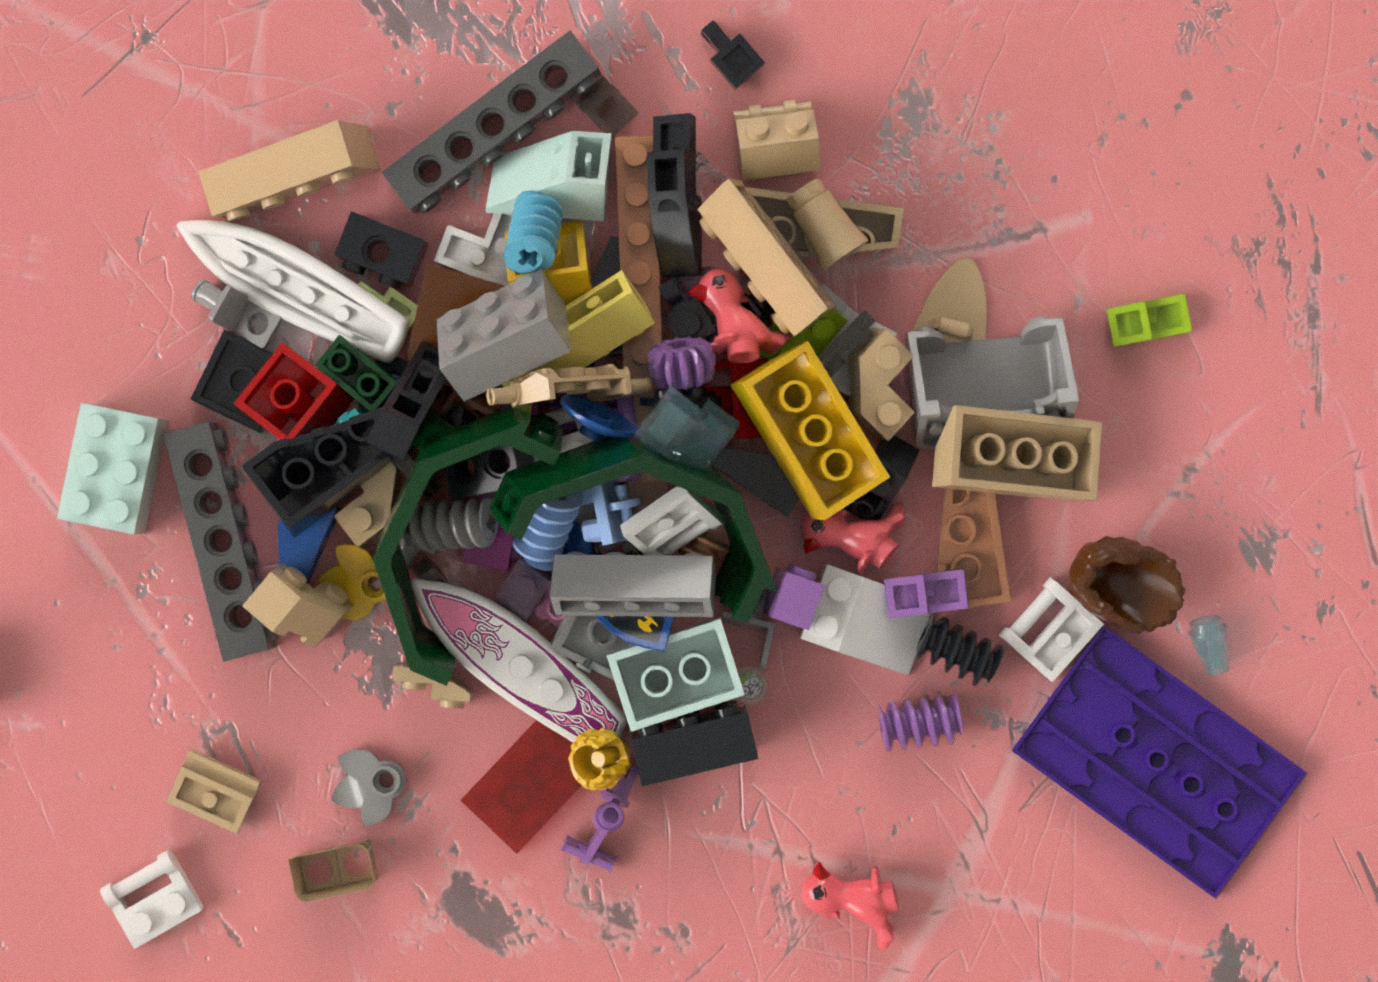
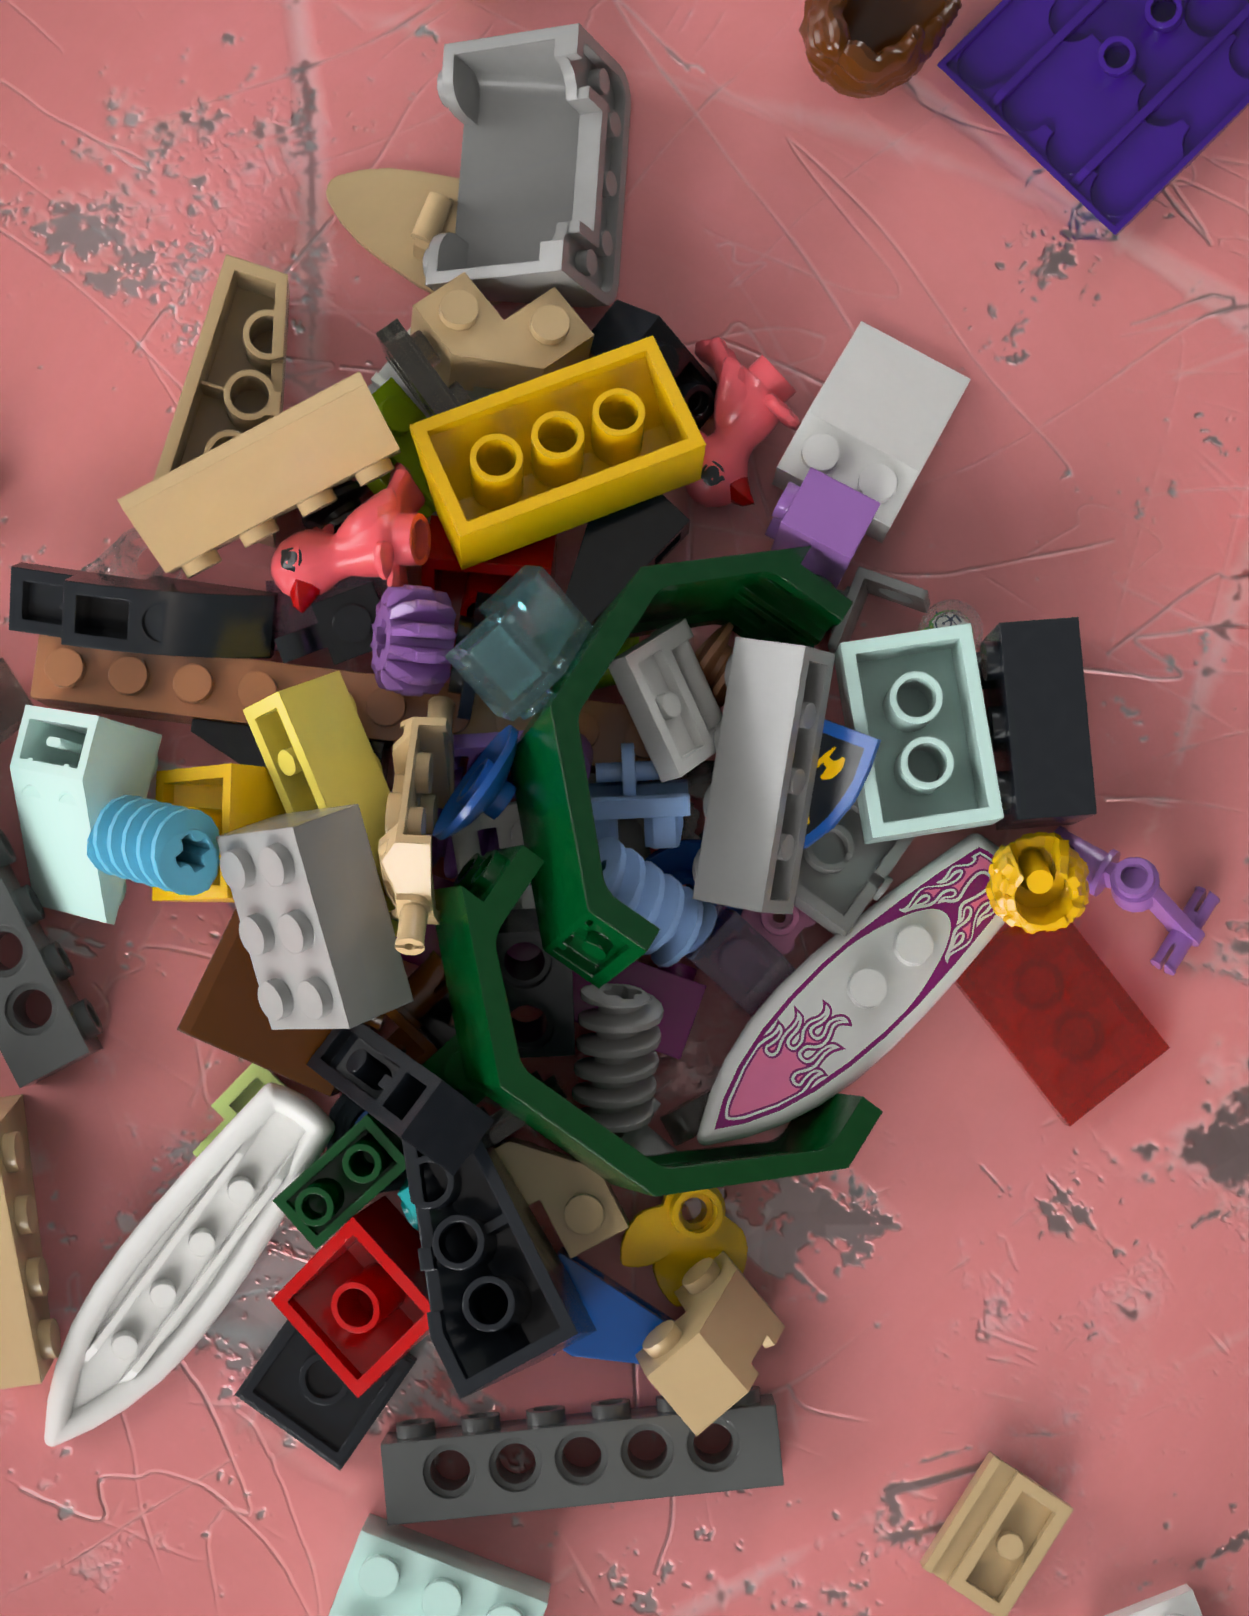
camera: 85 degrees left, 5 degrees down
light grey bracket [191,279,283,349] -> none
tan piece [288,840,378,902] -> none
light grey plate [331,749,406,826] -> none
black brick [334,211,429,290] -> none
tan slope [393,663,474,708] -> none
white plate [434,213,512,286] -> none
tan brick [733,99,820,181] -> none
tan plant [786,178,869,271] -> none
medium lavender piece [878,694,962,752] -> none
medium lavender slope [884,569,969,619] -> none
black piece [916,612,1005,686] -> none
tan slope [932,405,1102,502] -> none
nougat wing [935,488,1011,613] -> none
white plate [998,577,1104,682] -> none

